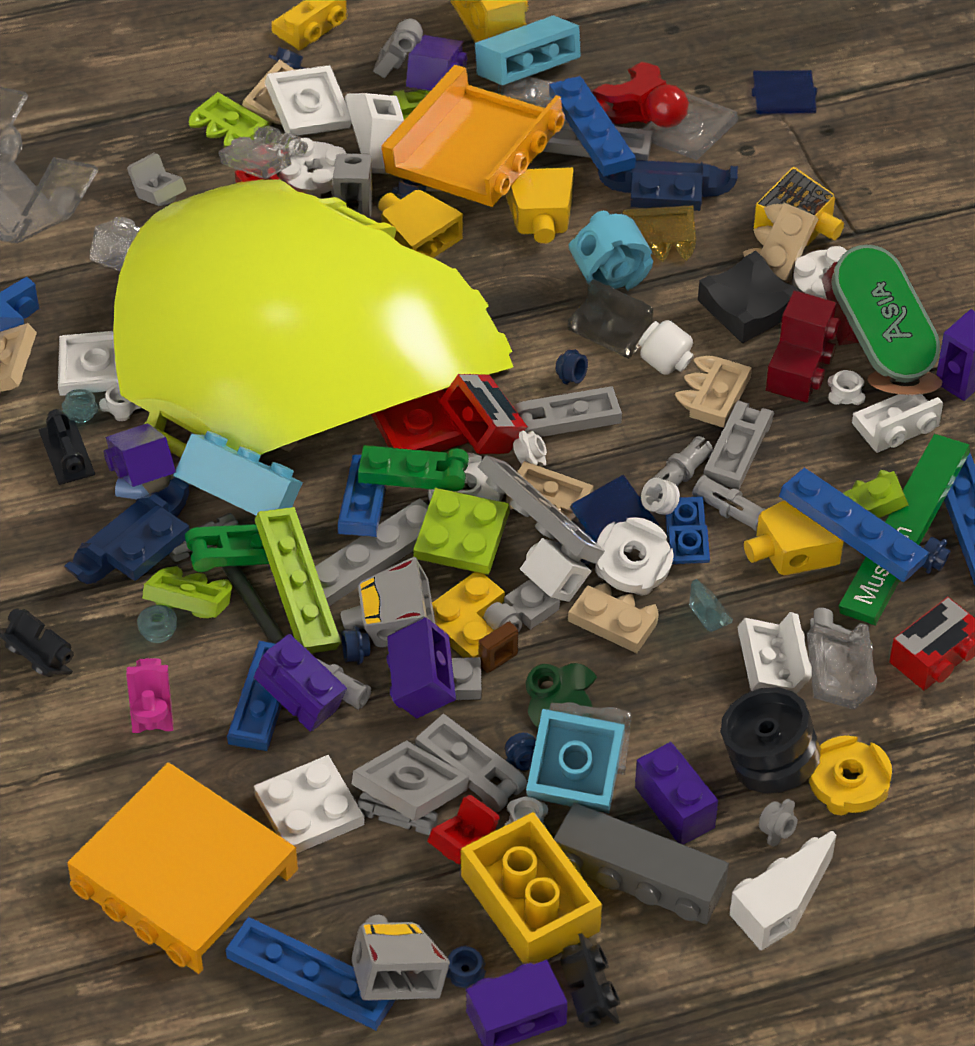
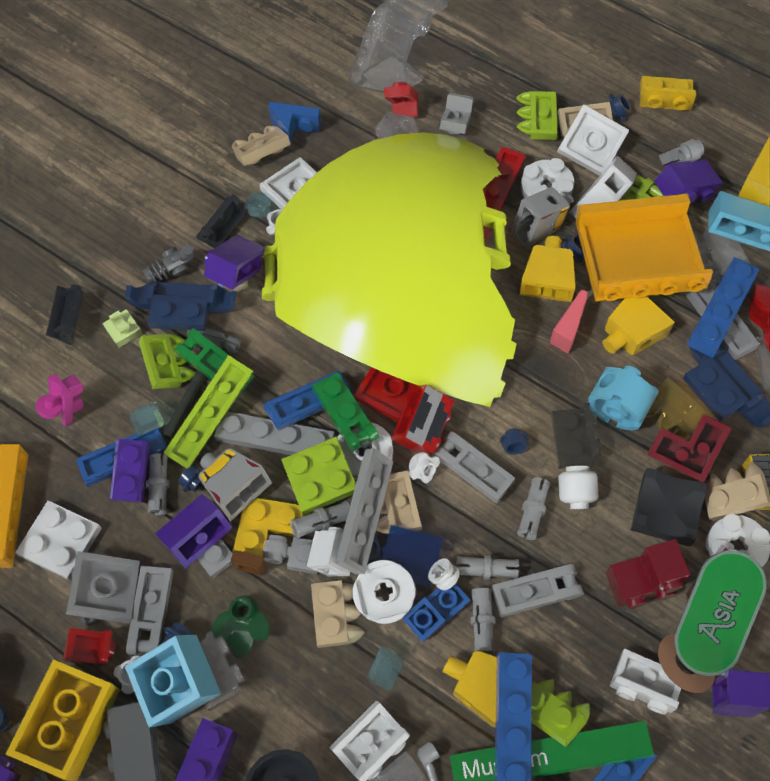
camera: 55 degrees right, 15 degrees up
clear light blue plate [137,605,177,643] -> none
medium azure brick [173,431,303,516] -> none
clear plate [219,126,308,179] -> none
tan plate [675,356,752,428] -> none
white plate [827,370,865,405] -> none
none -> yellowish green tile [102,309,143,348]
none -> clear light blue slope [129,401,164,435]
none -> dark grey piece [142,244,195,283]
none -> light grey pin [290,501,350,538]
none -> red bracket [384,82,419,120]
none -> light grey pin [517,477,551,540]
none -> coral slope [550,290,588,353]
none -> dark red brick [647,413,732,483]

